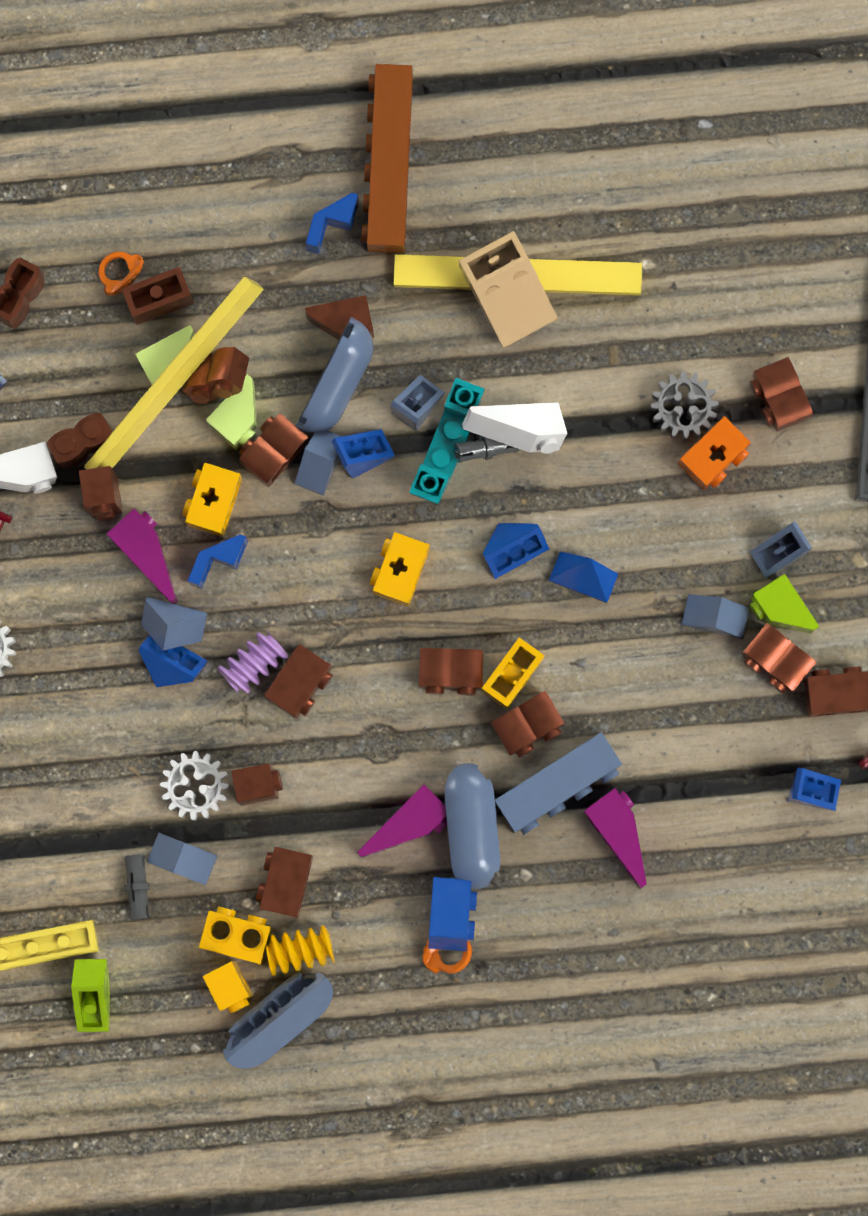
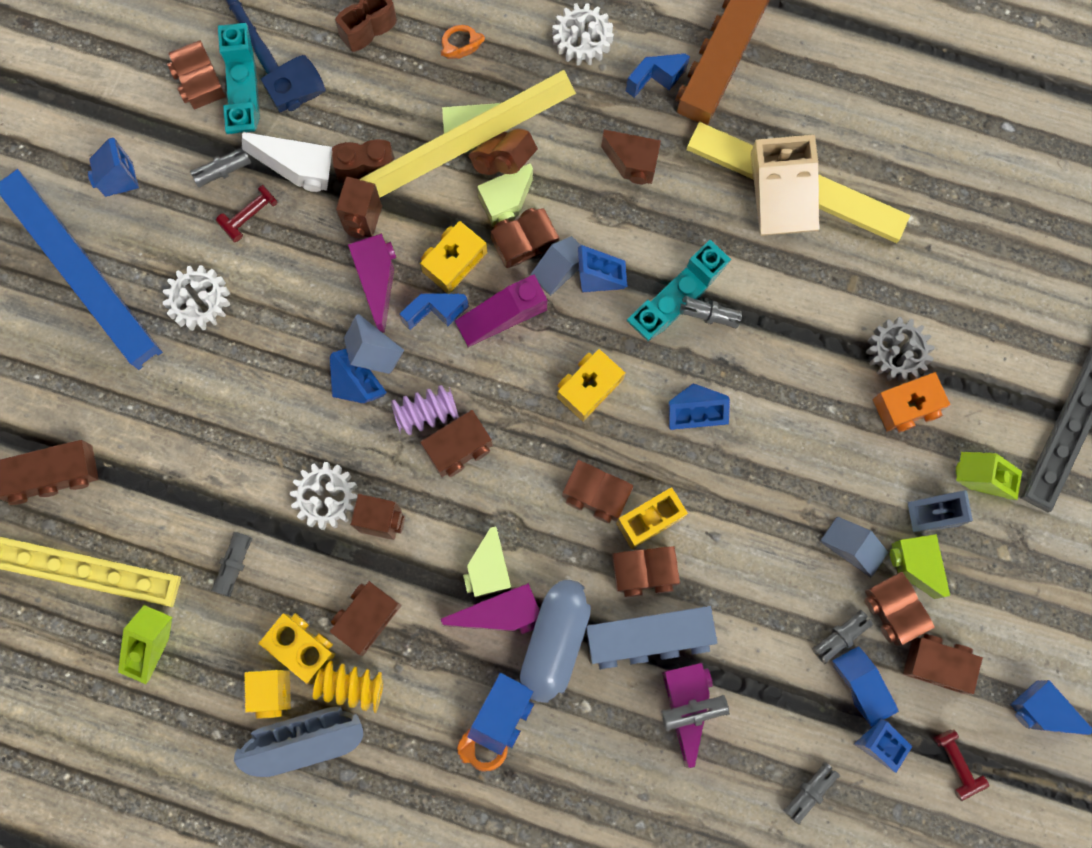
camera: 15 degrees right, 5 degrees down
copper brick [122,267,194,325] -> none
sand blue slope [147,833,218,885] -> none
sand blue brick [295,317,374,433] -> none
sand blue slope [391,375,445,432] -> none
white slope [462,402,567,454] -> none
blue slope [549,551,618,603] -> none
copper brick [750,357,813,432] -> none
none -> magenta slope [455,274,548,347]
none -> yellowish green slope [463,527,512,599]
none -> white gear [552,3,614,65]
none -> dark grey pin [661,695,730,731]
none -> dark grey pin [783,762,840,825]
none -> dark grey pin [812,610,873,664]
none -> blue slope [832,646,899,727]
none -> lime slope [955,452,1022,500]

